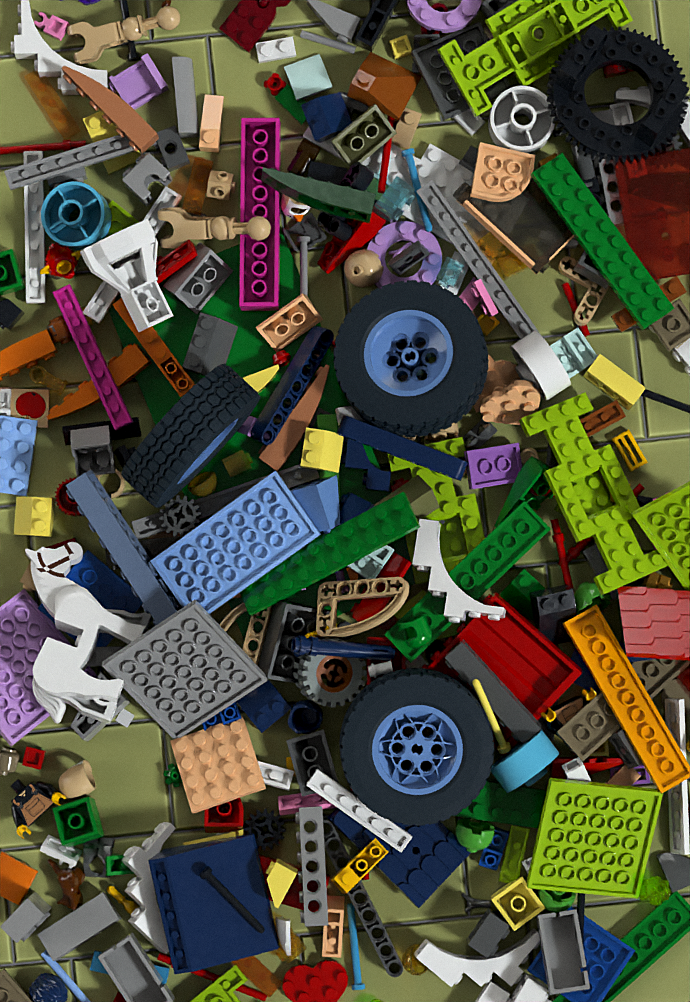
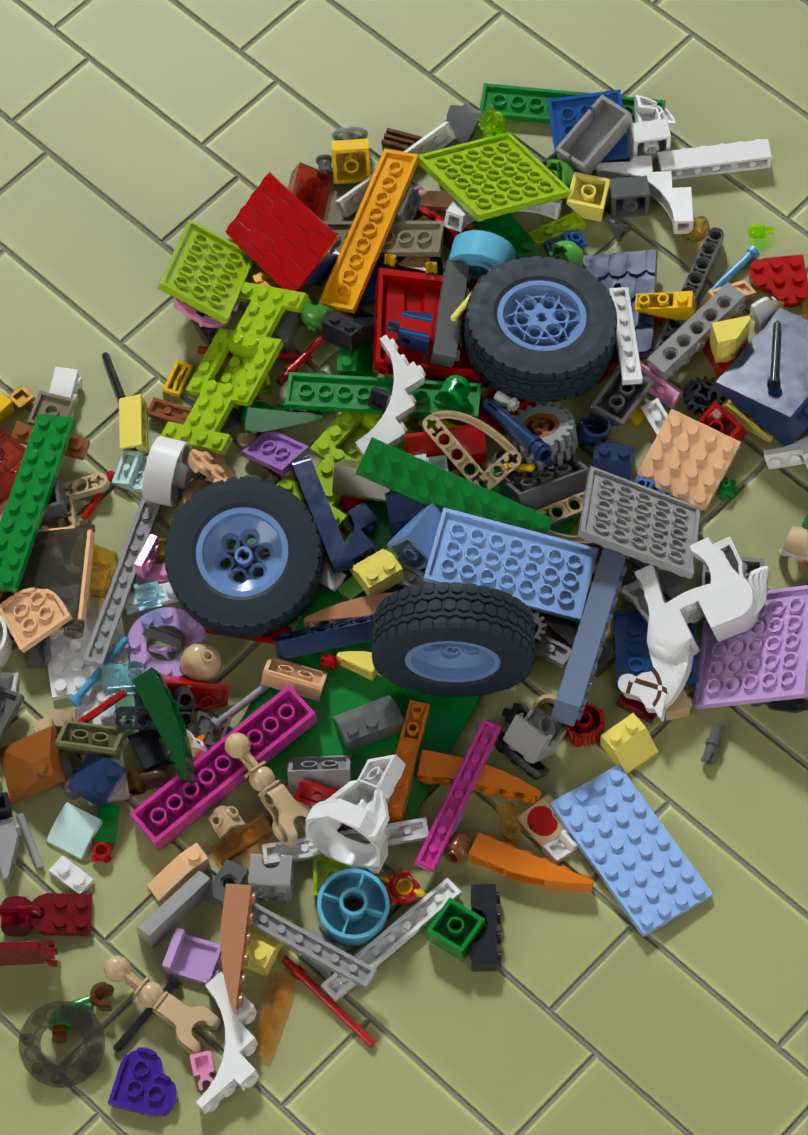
camera: 130 degrees left, 25 degrees down
none -> black tile [367,386,392,413]
none -> dark blue torso [386,311,433,354]

